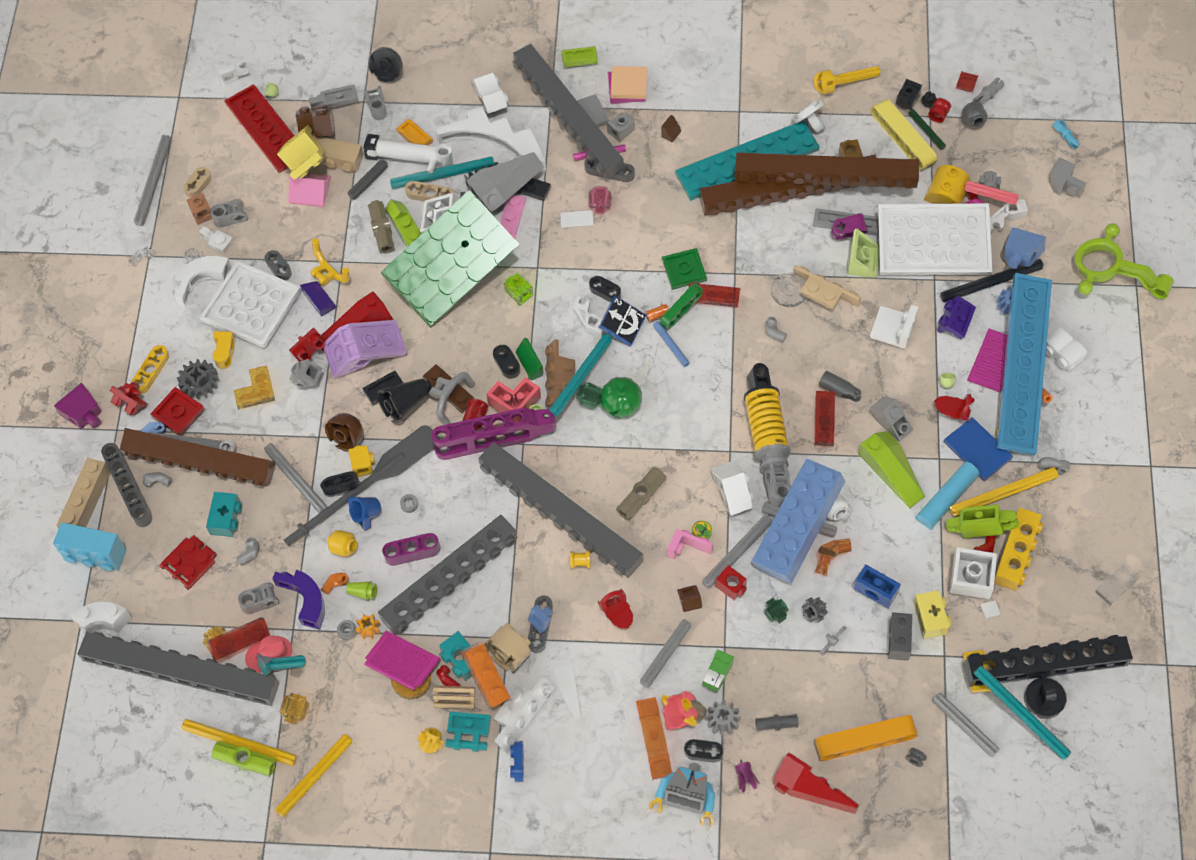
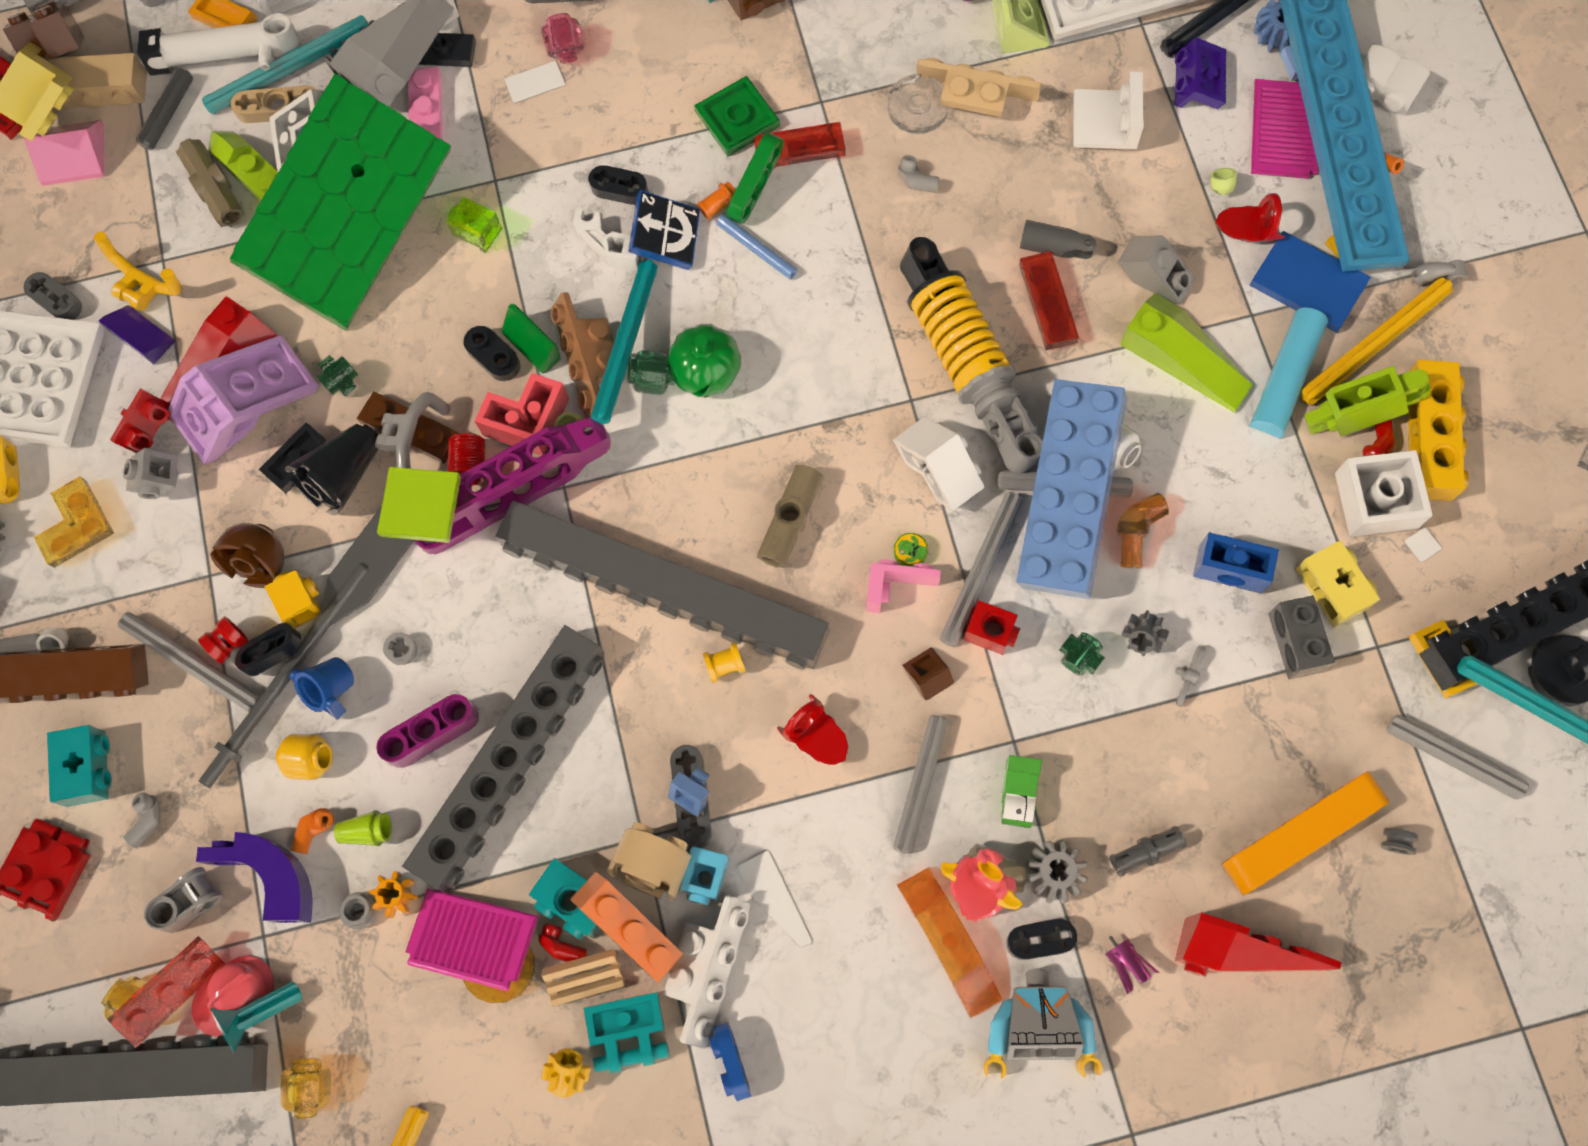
camera: 15 degrees left, 10 degrees up
none -> red wheel [197,616,249,664]
none -> clear green gear [316,355,358,396]
none -> lime tile [377,467,461,543]
none -> medium azure brick [680,846,730,906]

